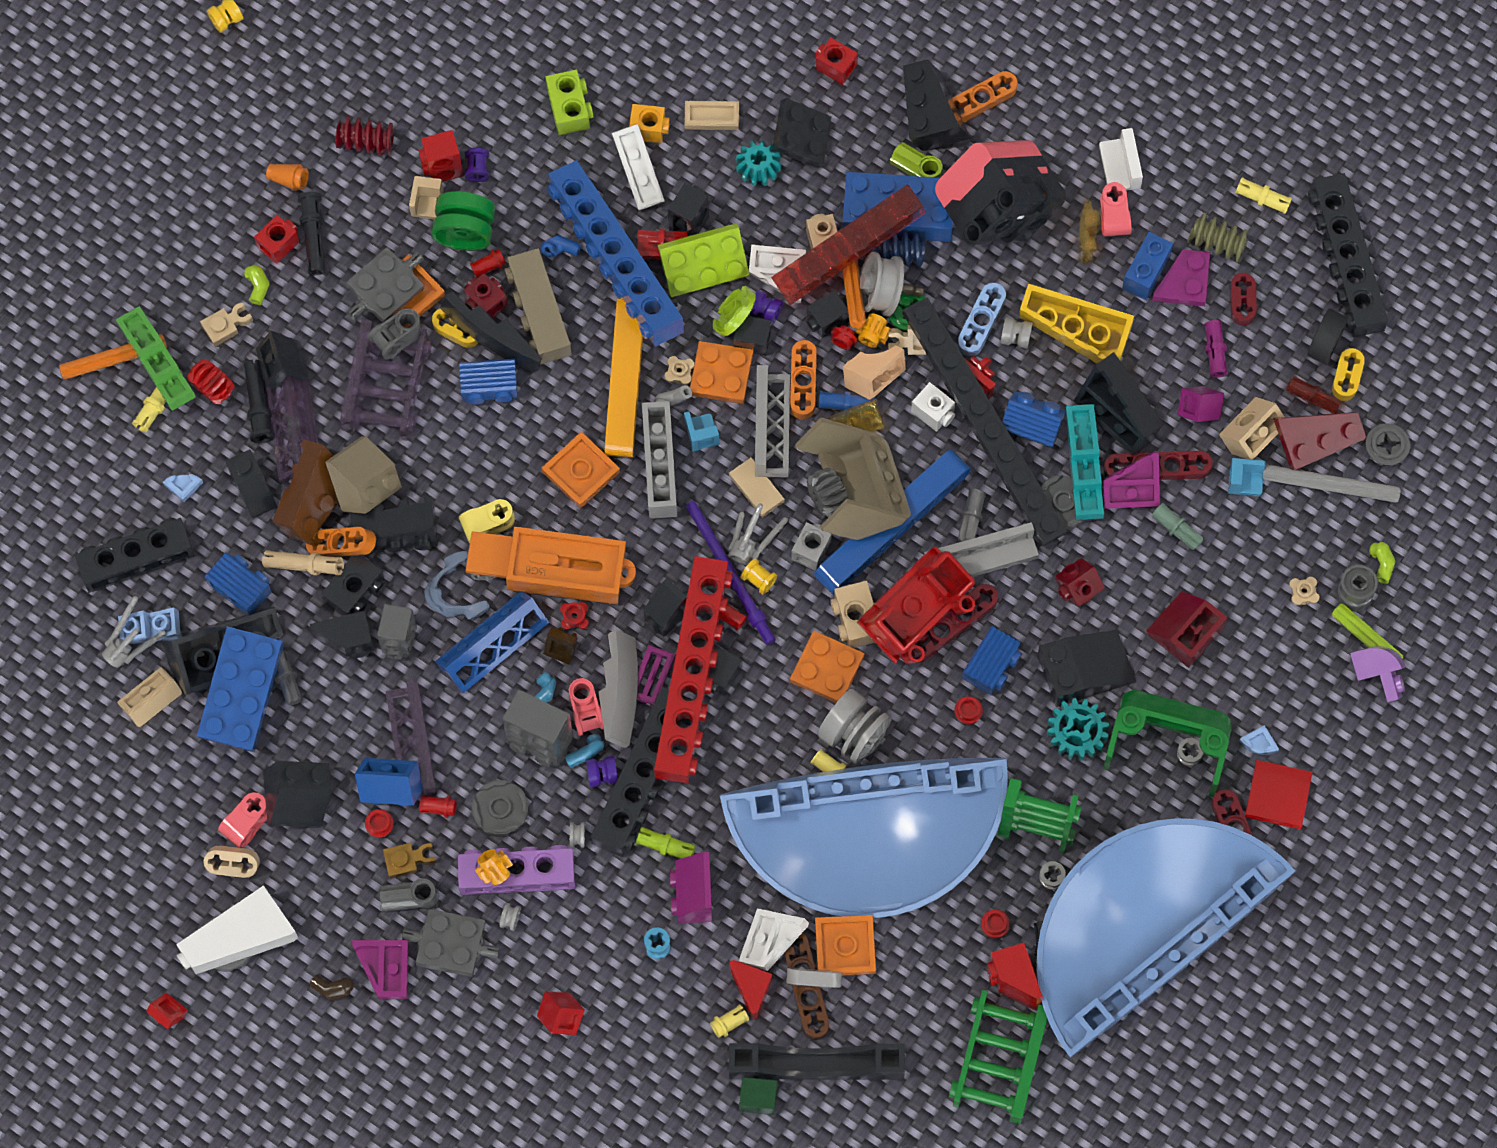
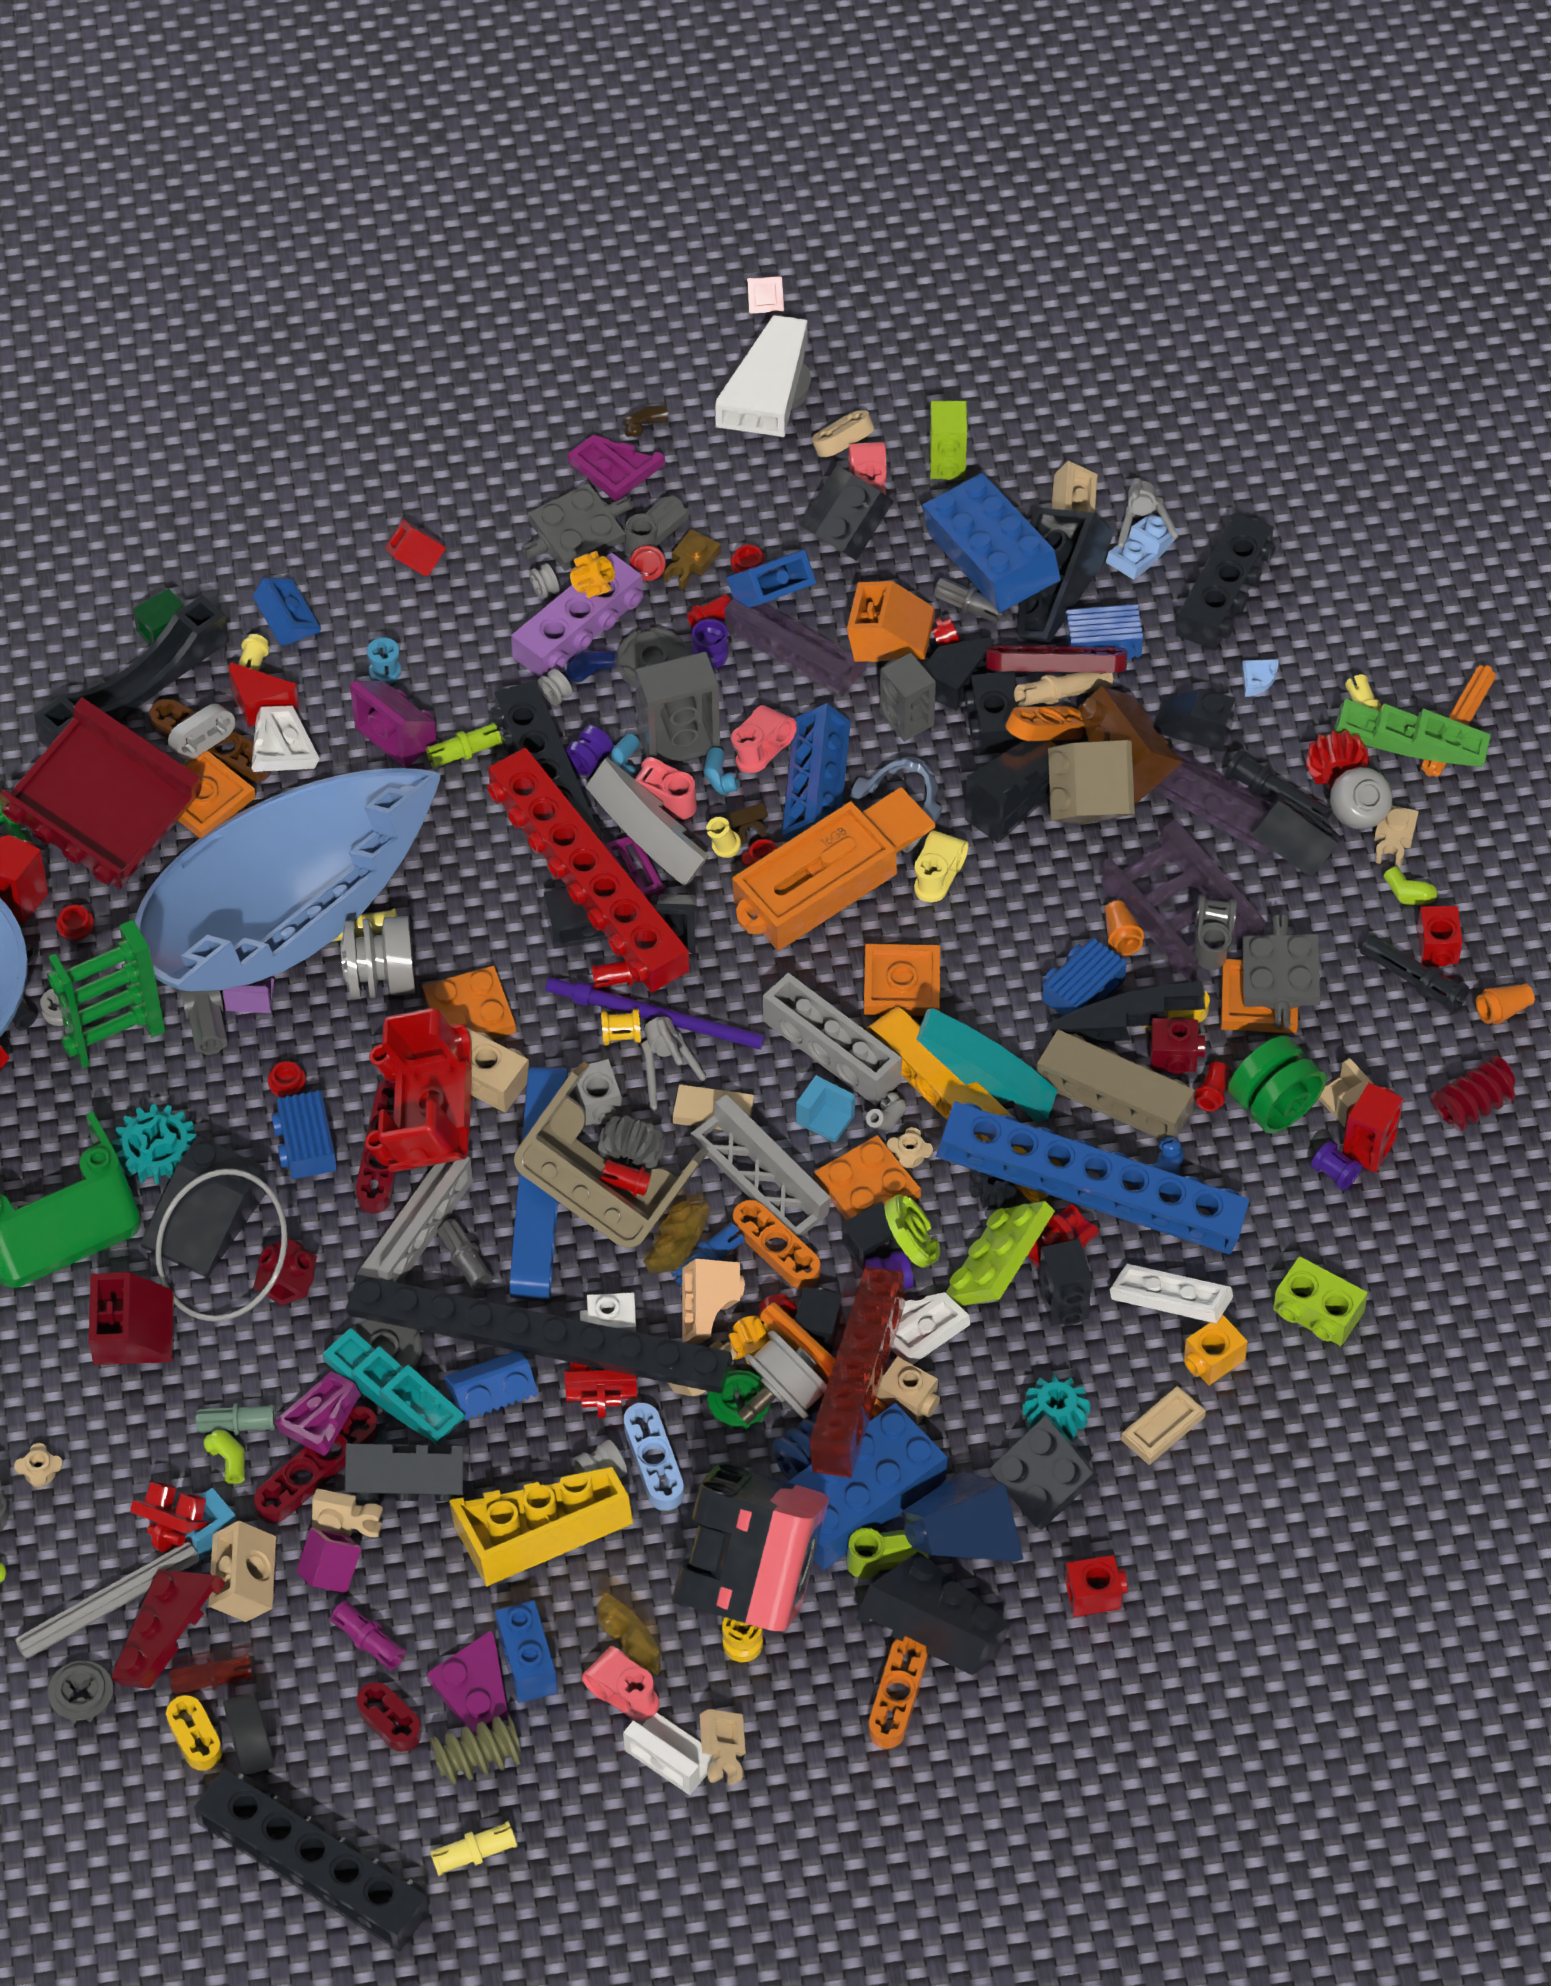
camera: 135 degrees right, 15 degrees down
none -> dark red panel [0,698,201,889]
none -> red hips [130,1481,211,1553]
none -> light grey piece [156,1169,287,1321]
none -> lime arm [204,1429,245,1484]
none -> blue slope [253,578,321,646]
none -> tan plate [312,1489,383,1537]
none -> clear blue arm [566,651,615,682]
none -> red pin [600,1159,652,1197]
none -> red plate [630,545,666,581]
none -> dark purple wheel [692,619,728,669]
none -> tan plate [700,1709,746,1785]
none -> light yellow pin [706,817,741,858]
none -> coral piece [731,705,797,773]
none -> orange slope [847,581,935,662]
none -> dark blue slope [903,1471,1024,1562]
none -> teal slope [917,1008,1058,1123]
none -> lime brick [930,401,967,480]
none -> red plate [932,617,961,646]
none -> dark red beam [986,645,1127,673]
none -> orange cone [1105,901,1144,956]
none -> light grey piece [1329,767,1393,830]

